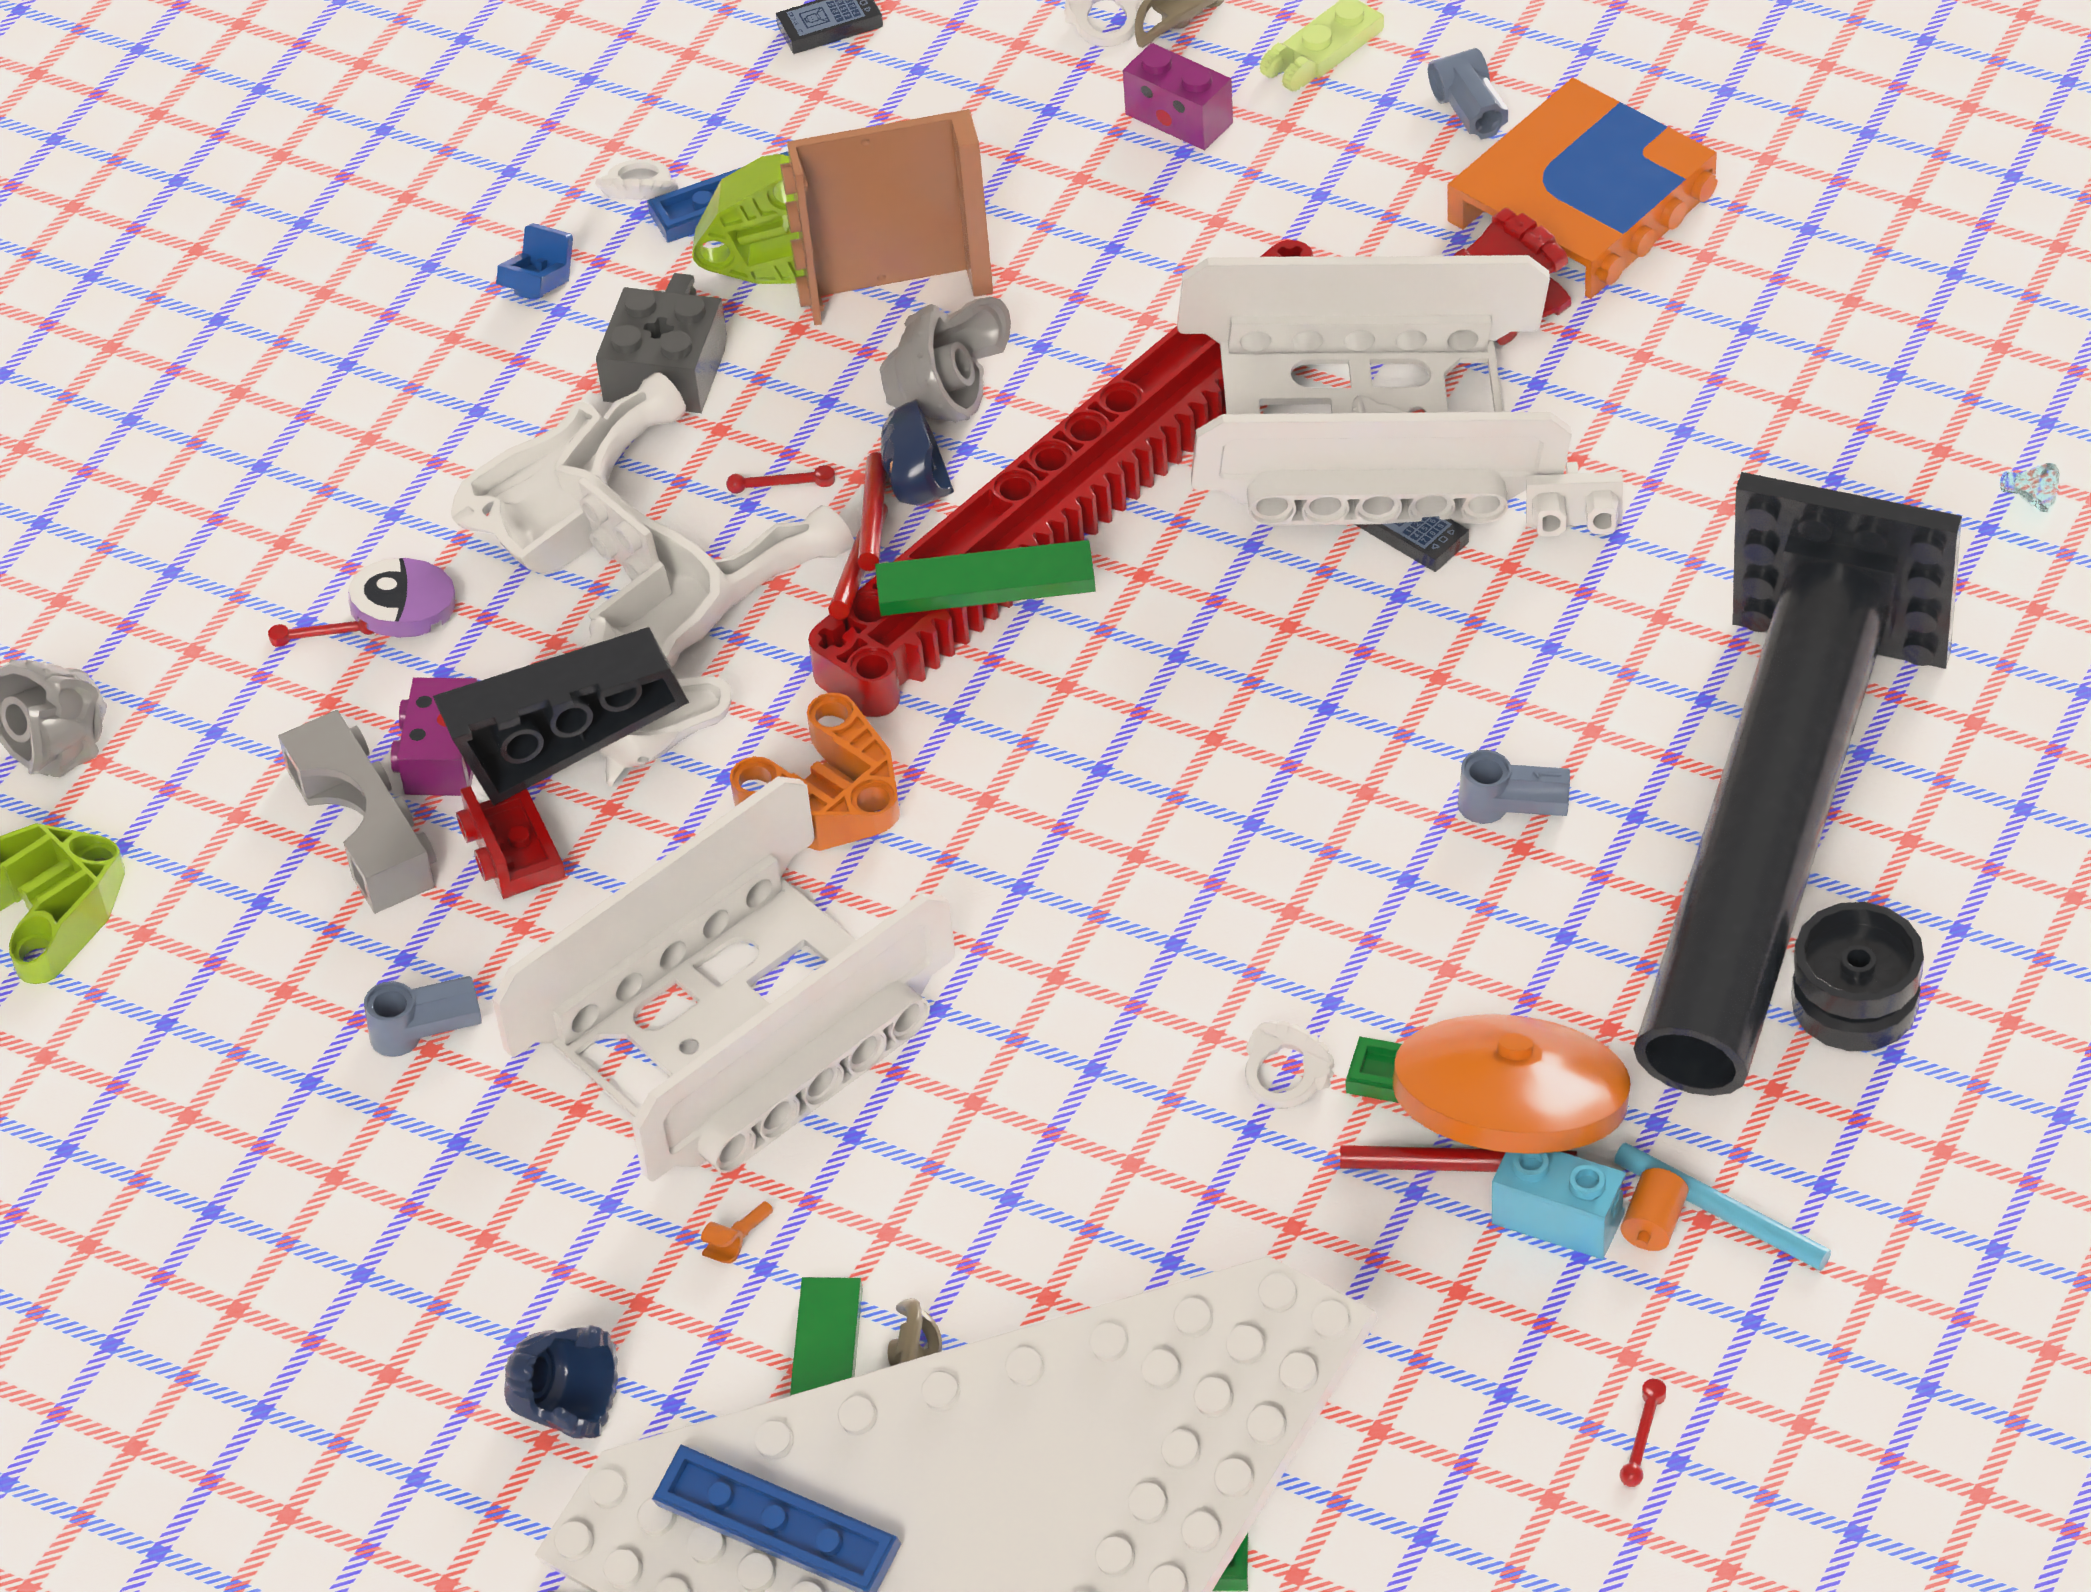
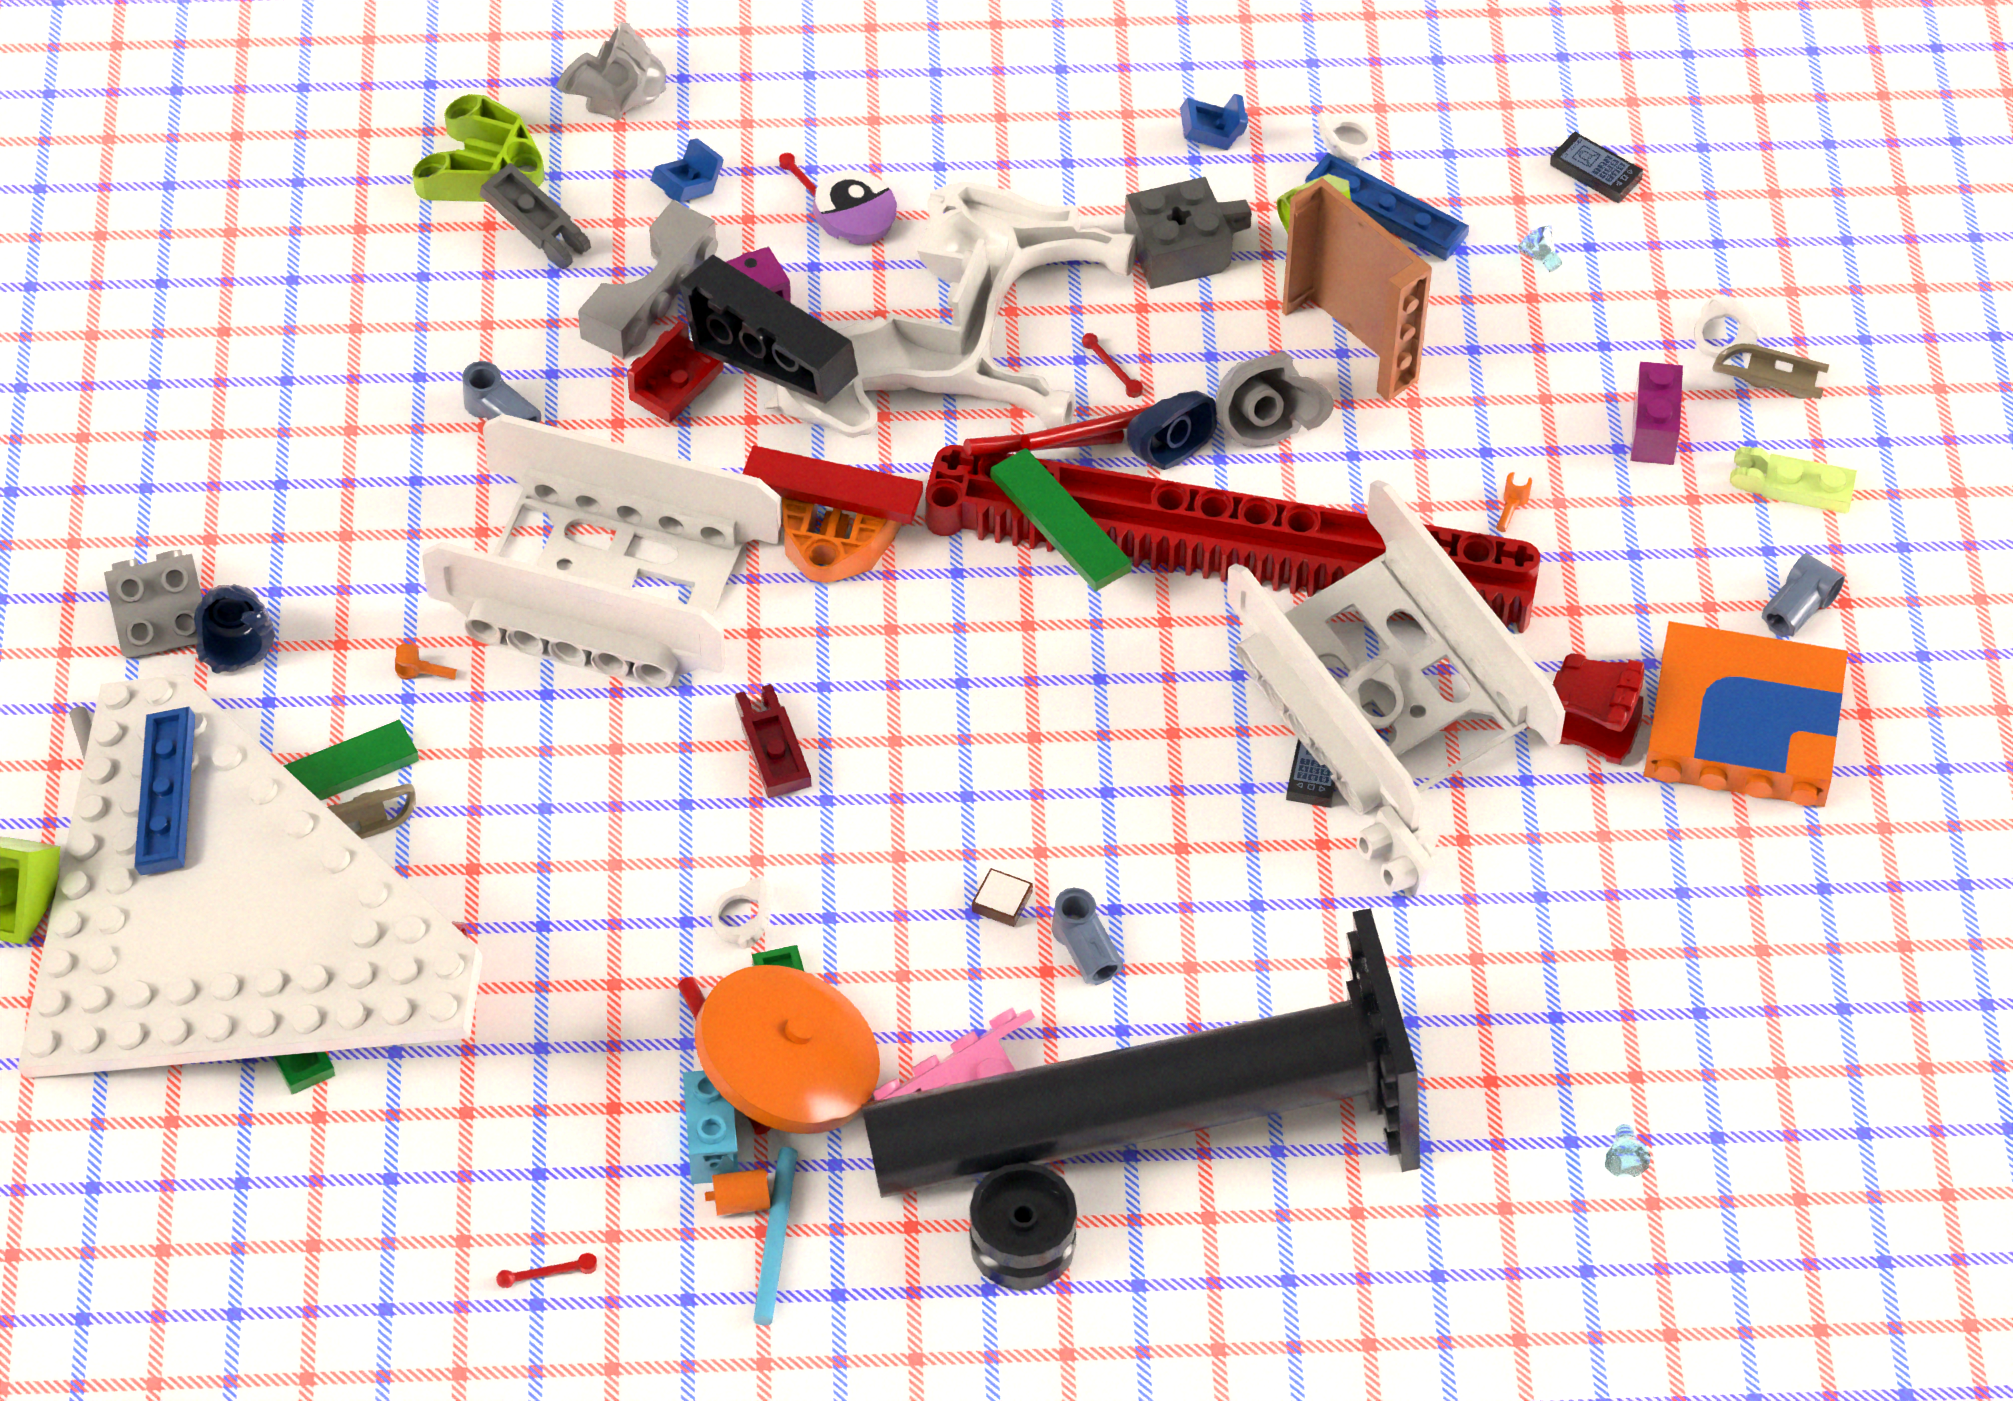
camera: 55 degrees right, 5 degrees up
none -> light grey bracket [103,549,202,658]
none -> dark grey hinge [479,162,591,270]
none -> blue bracket [650,138,724,202]
none -> dark red hinge [734,684,812,798]
none -> red tile [742,445,923,525]
none -> bright pink bracket [872,1007,1035,1101]
none -> white tile [972,867,1033,927]
none -> orange hand [1496,472,1533,532]
none -> clear light blue rock [1517,224,1563,272]

